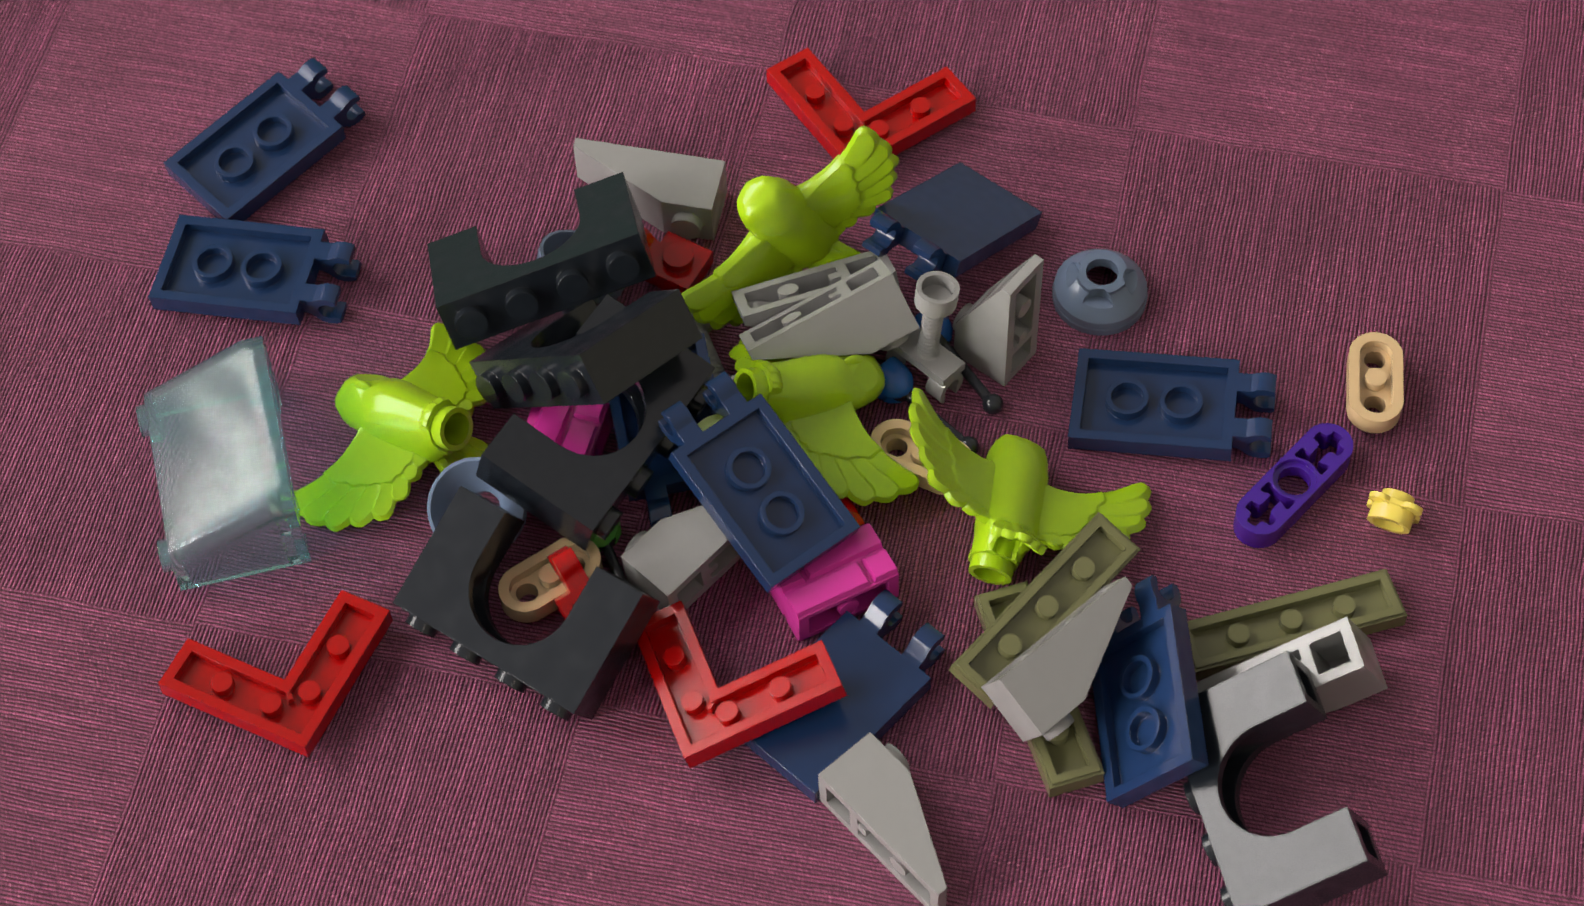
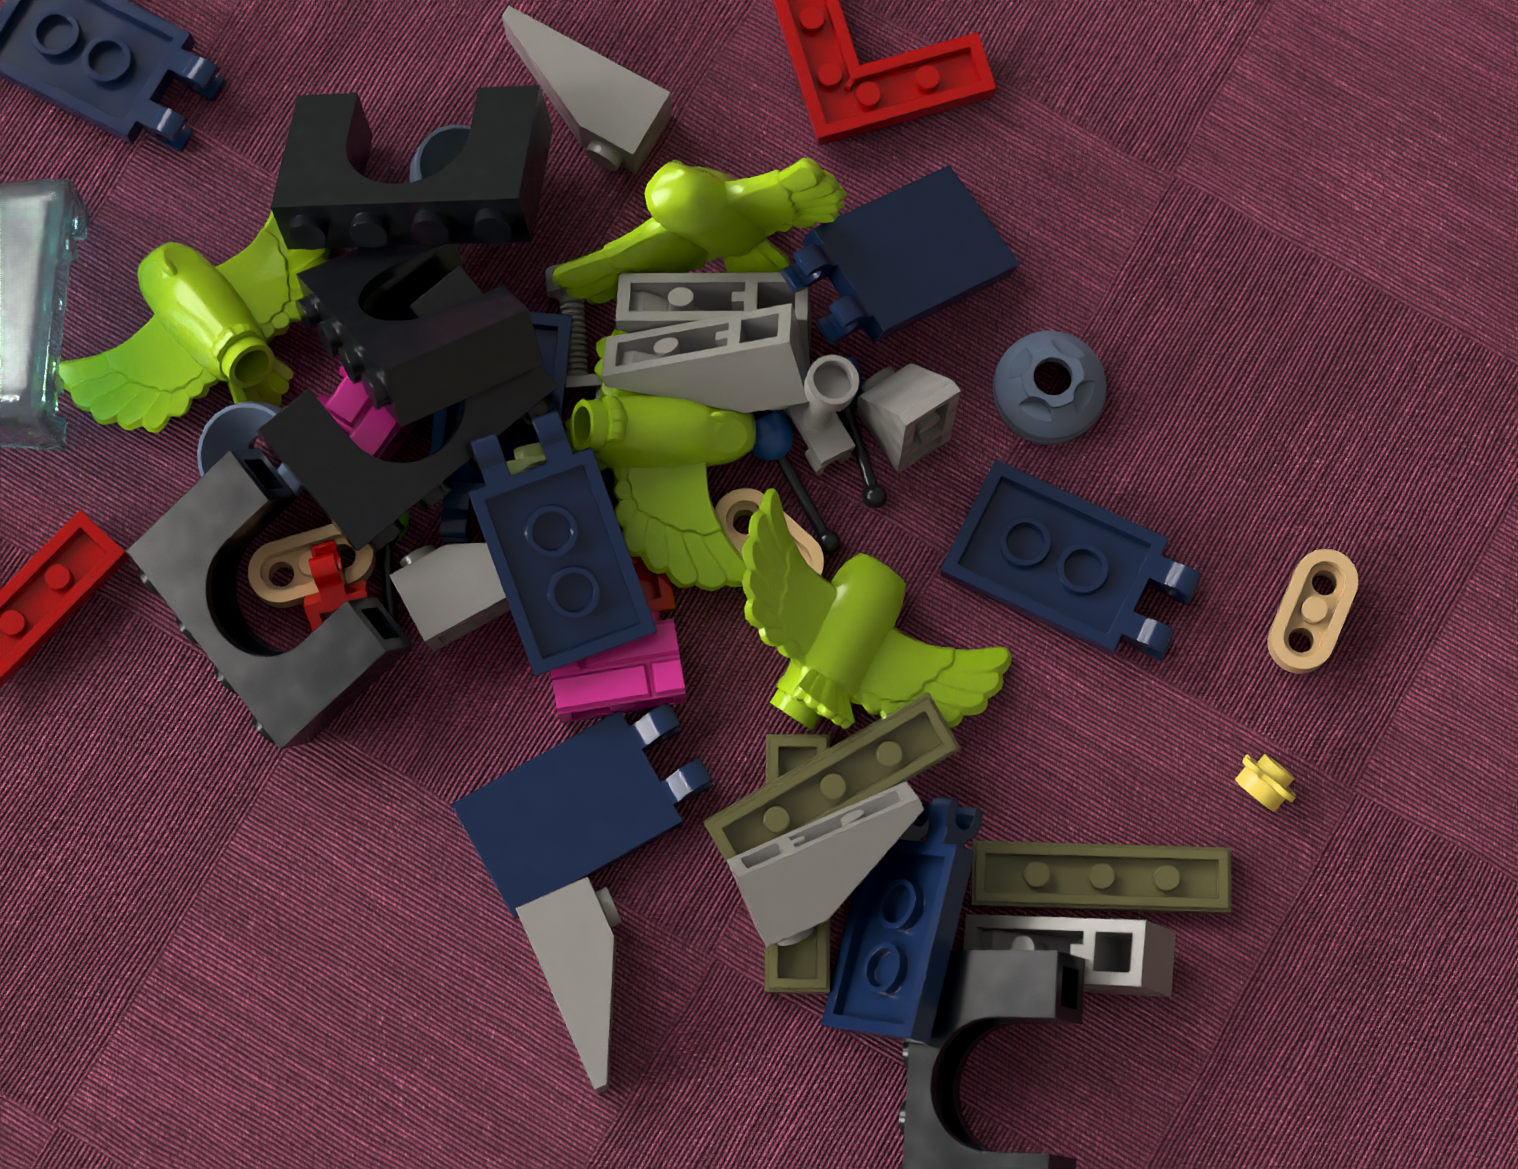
camera: 15 degrees right, 20 degrees up
red plate [637,600,847,768] -> none
red plate [644,227,713,293] -> none
dark purple beam [1233,423,1354,548] -> none

